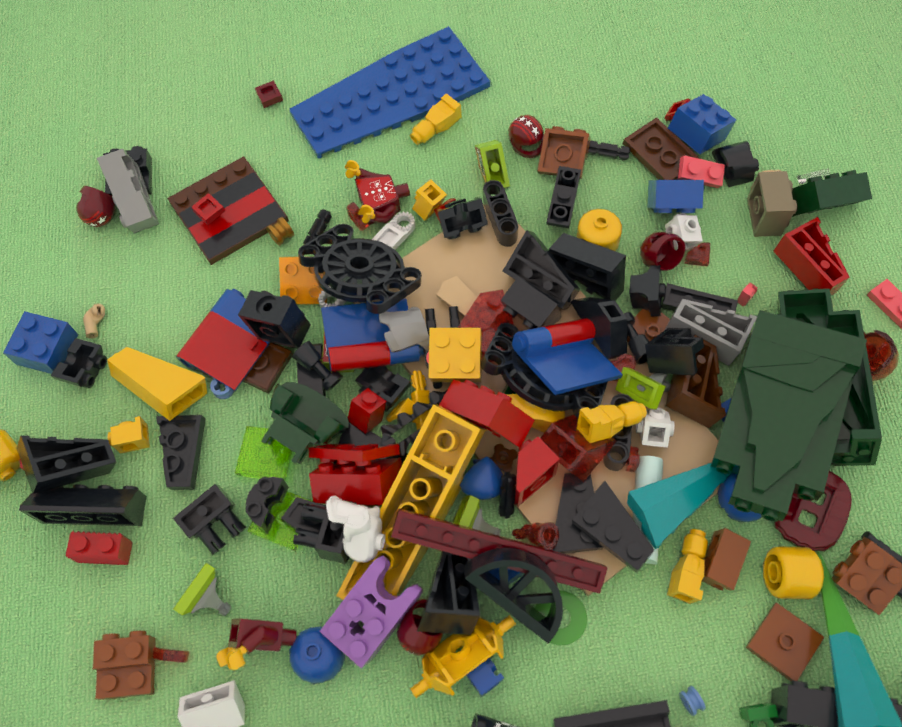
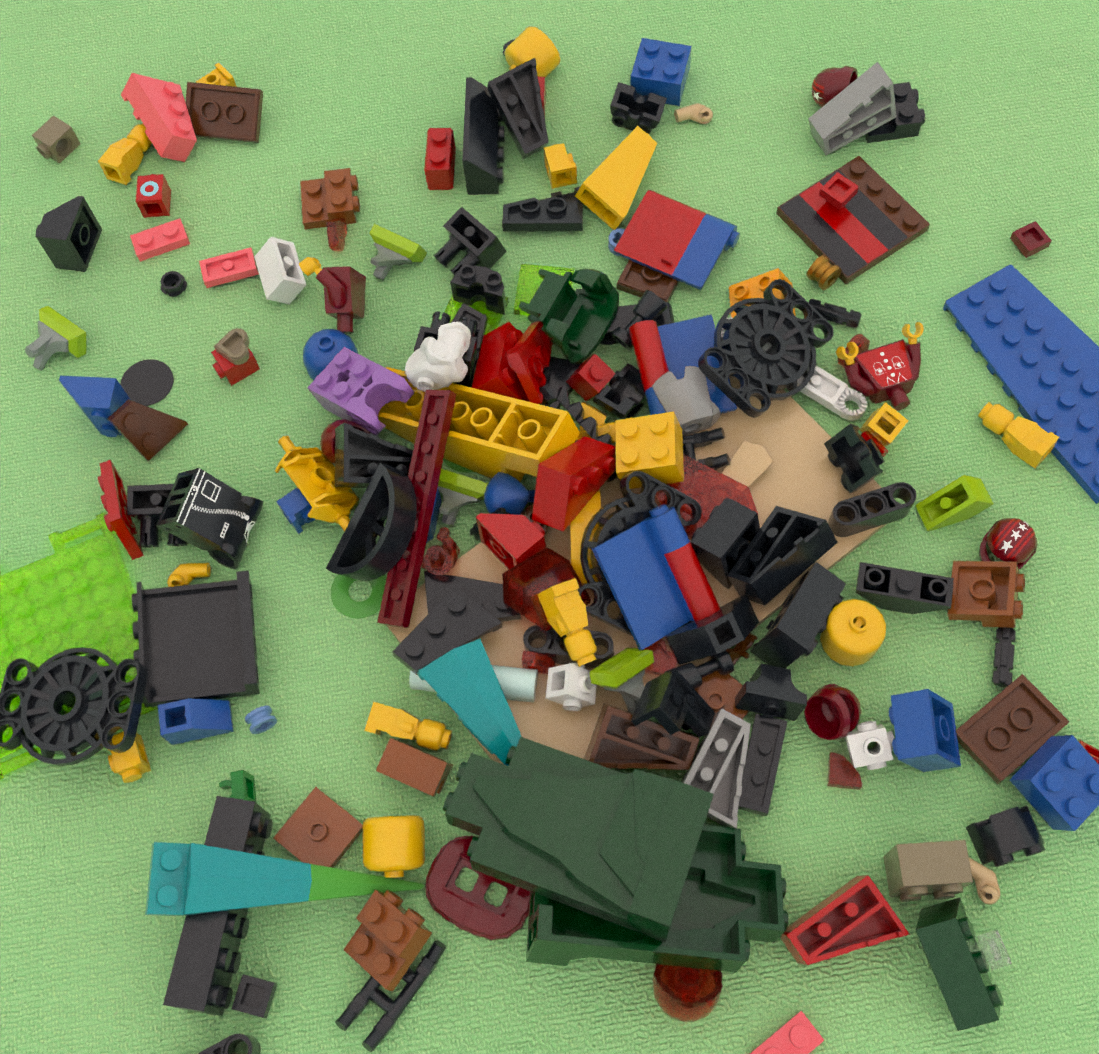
camera: 90 degrees right, 0 degrees up
black brick [238,290,311,349] -> none
coral plate [678,155,725,188] -> none
coral tile [737,282,758,306] -> none

